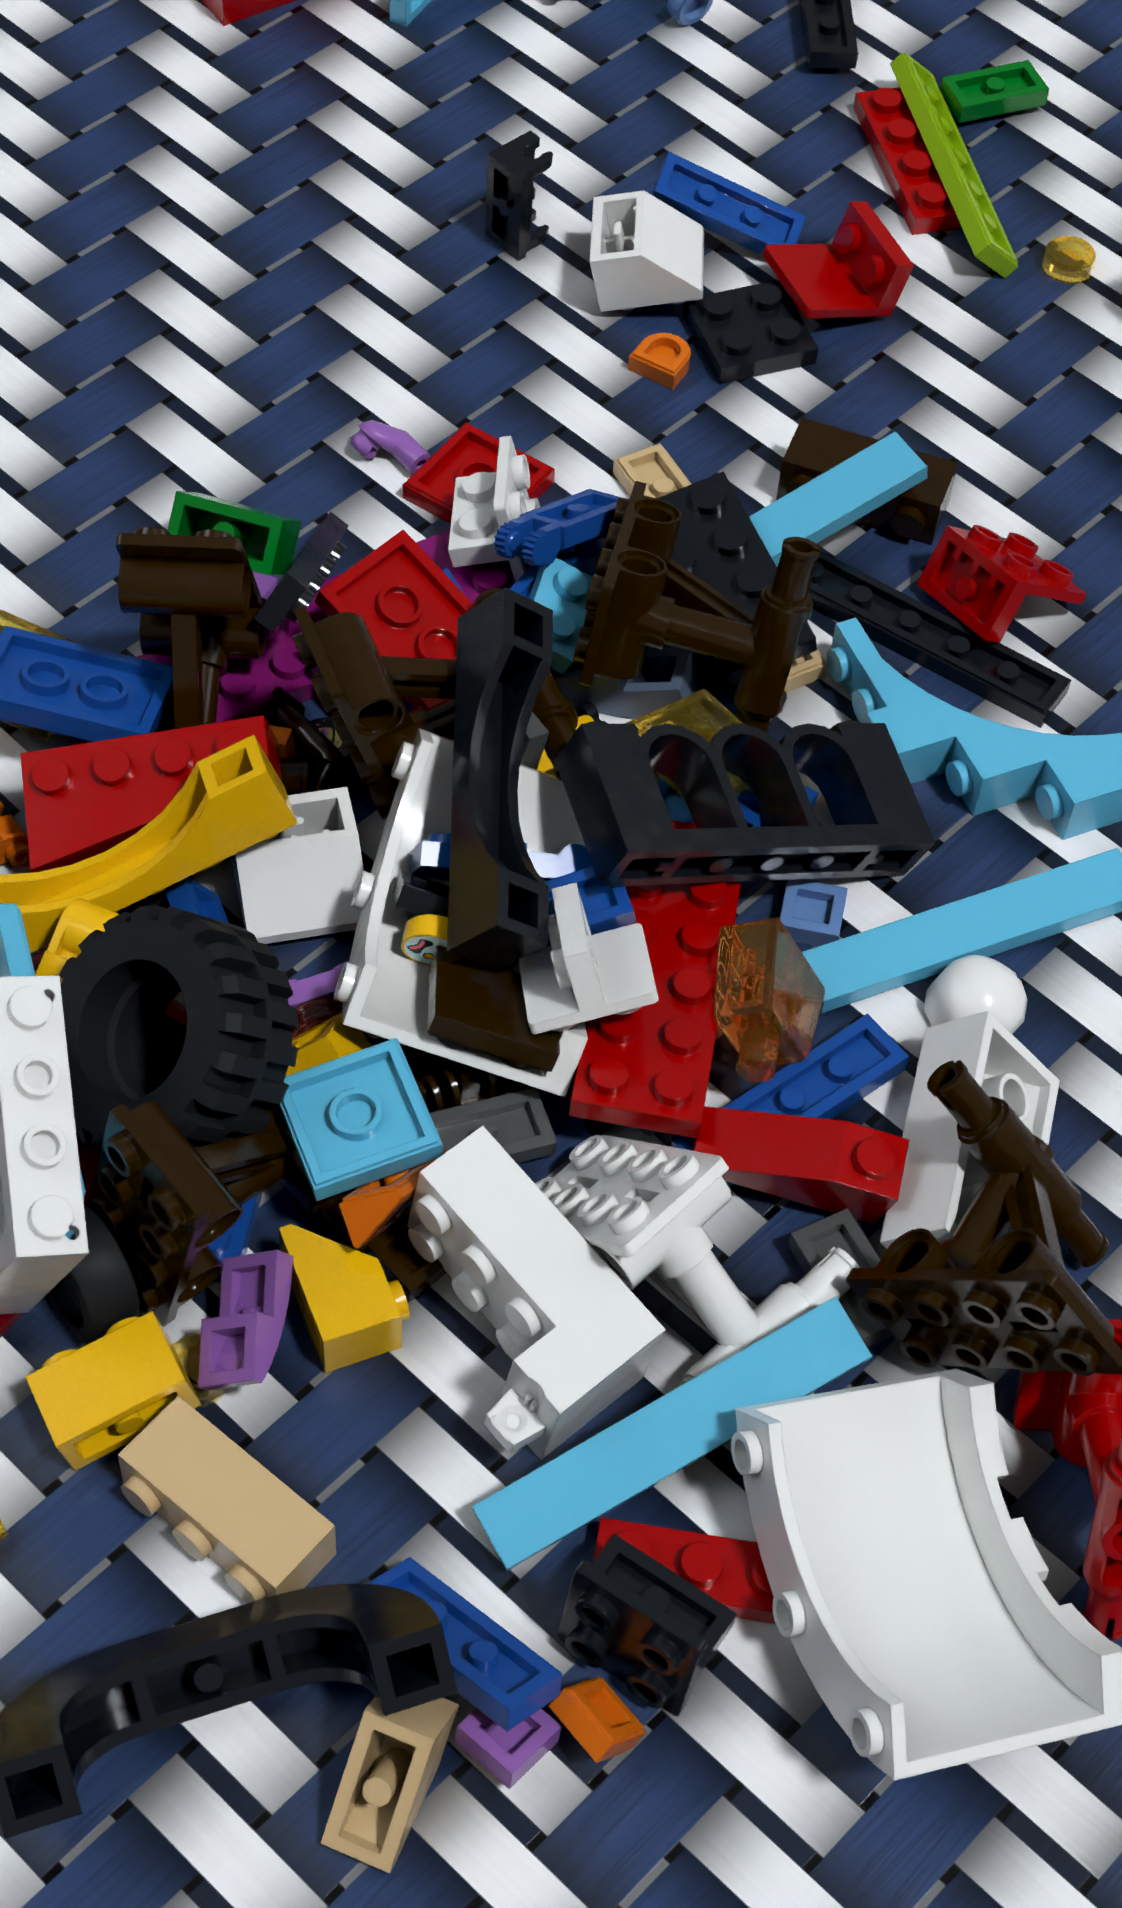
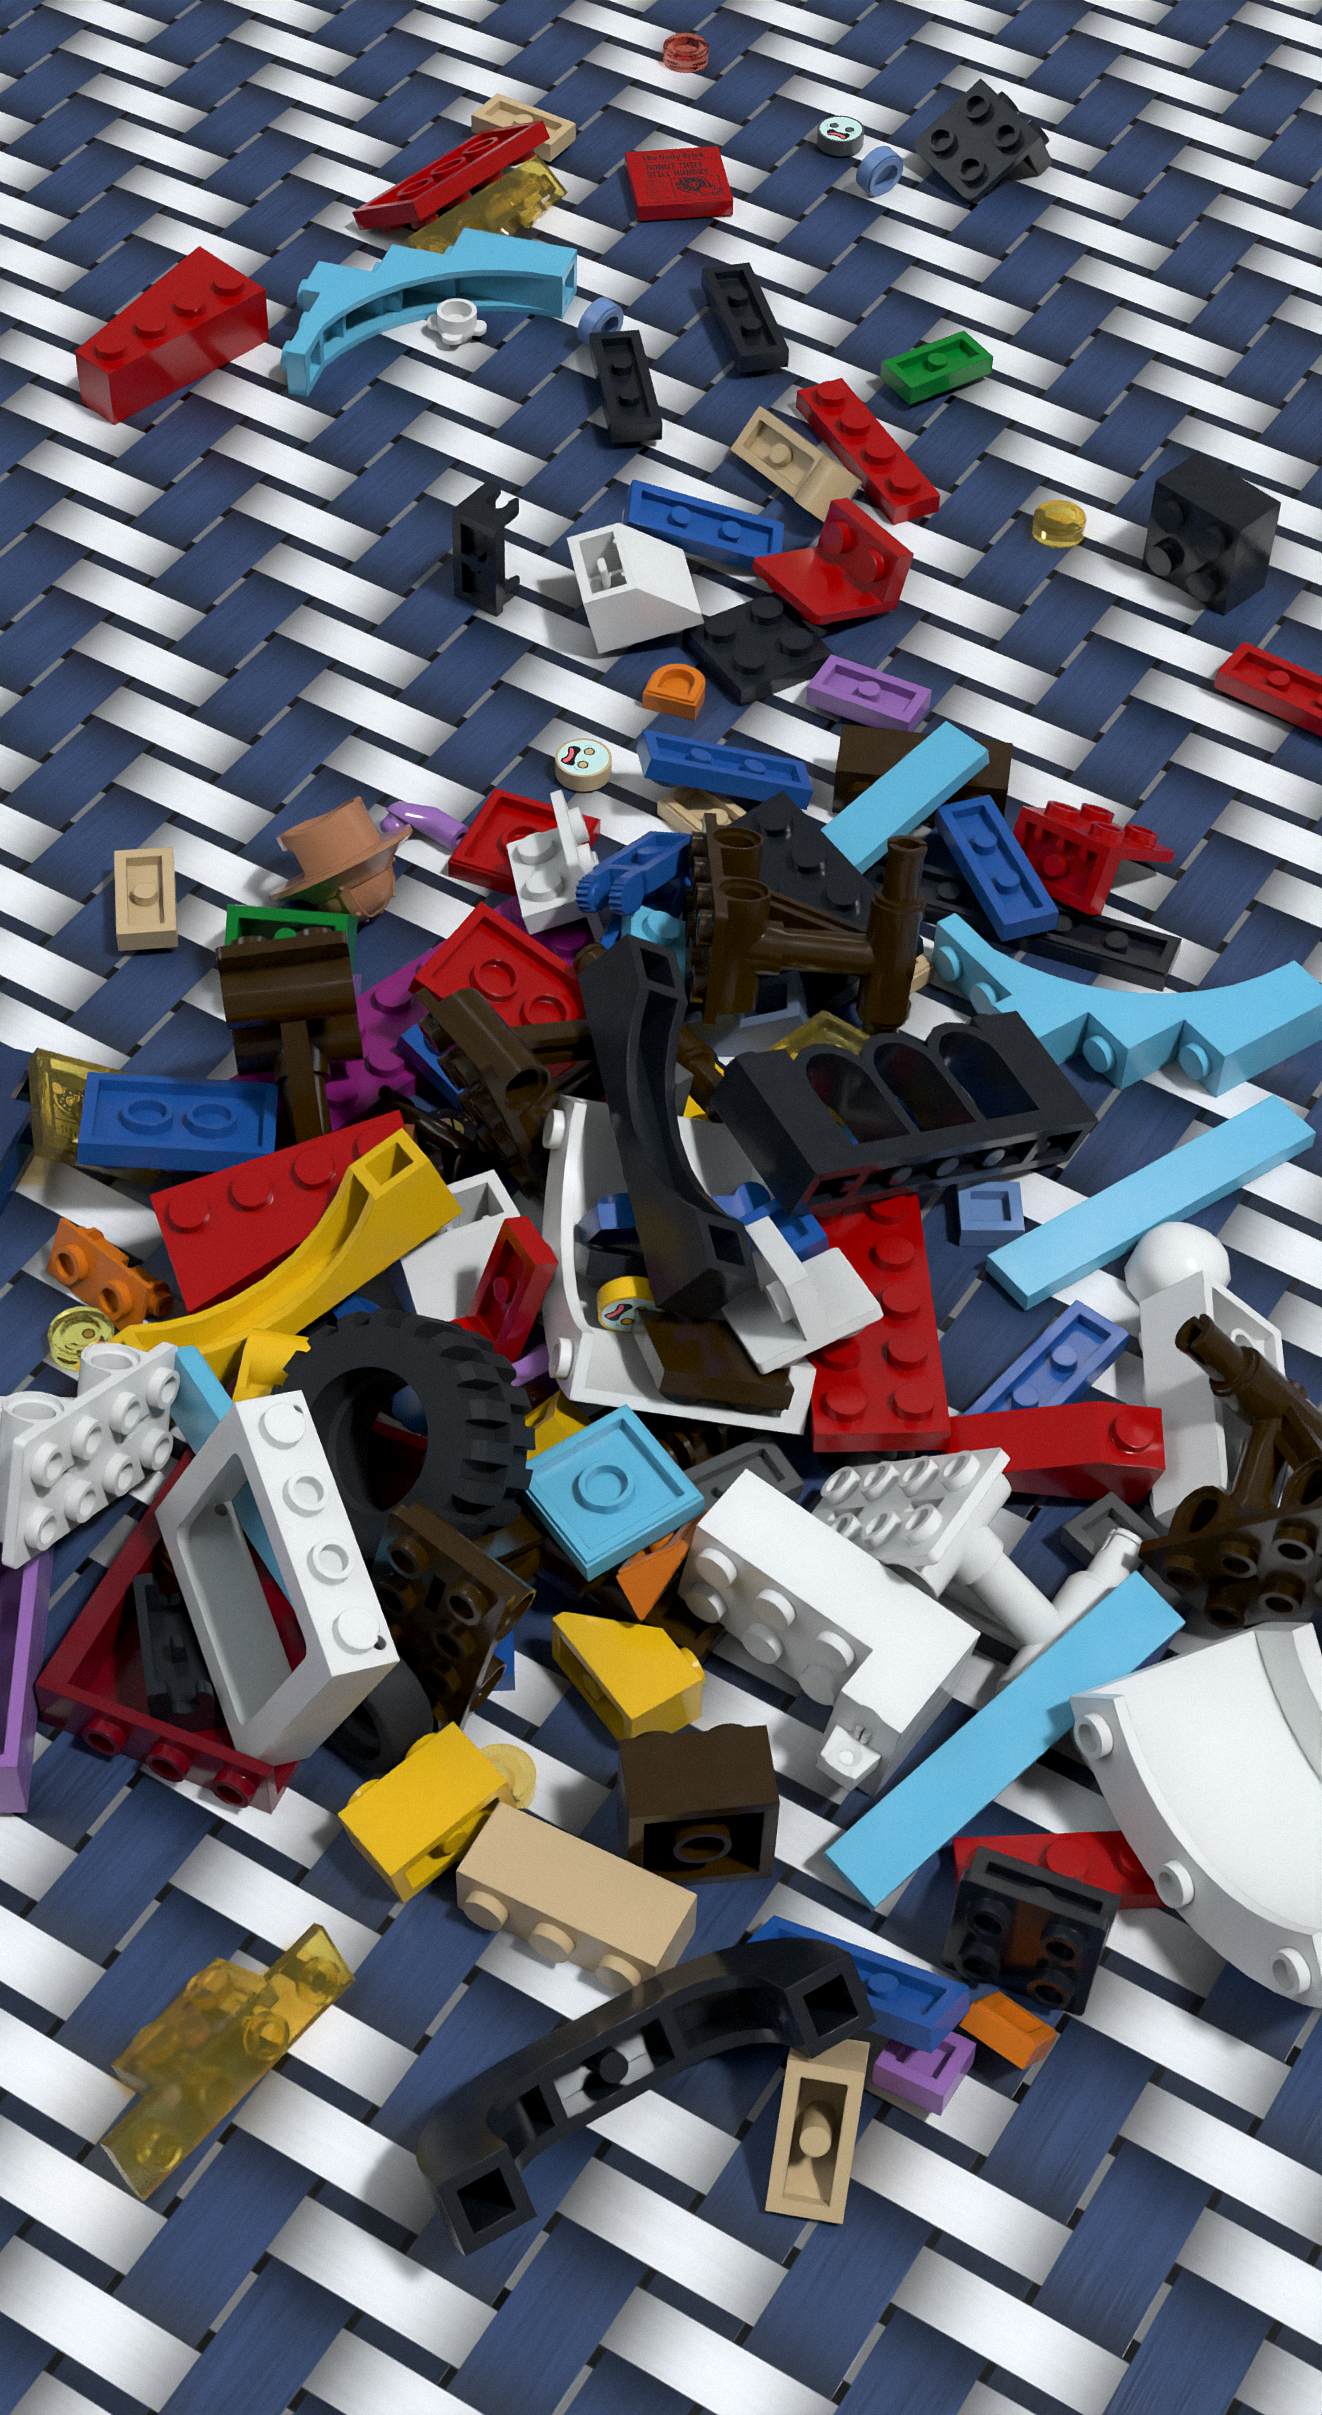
camera: 10 degrees left, 5 degrees down
medium lavender slope [198,1250,293,1391] -> none
black plate [253,512,349,633] -> none
clear orange torso [713,917,825,1082] -> none
lime tile [890,53,1019,278] -> none
none -> tan plate [114,847,179,951]
none -> nougat helmet [269,796,413,925]
none -> red plate [449,1216,559,1364]
none -> tile [555,738,612,792]
none -> black plate [589,330,663,444]
none -> dark brown brick [617,1723,780,1887]
none -> blue plate [636,729,814,810]
none -> tan plate [730,406,862,522]
none -> medium lavender plate [806,654,932,732]
none -> blue plate [934,794,1059,942]

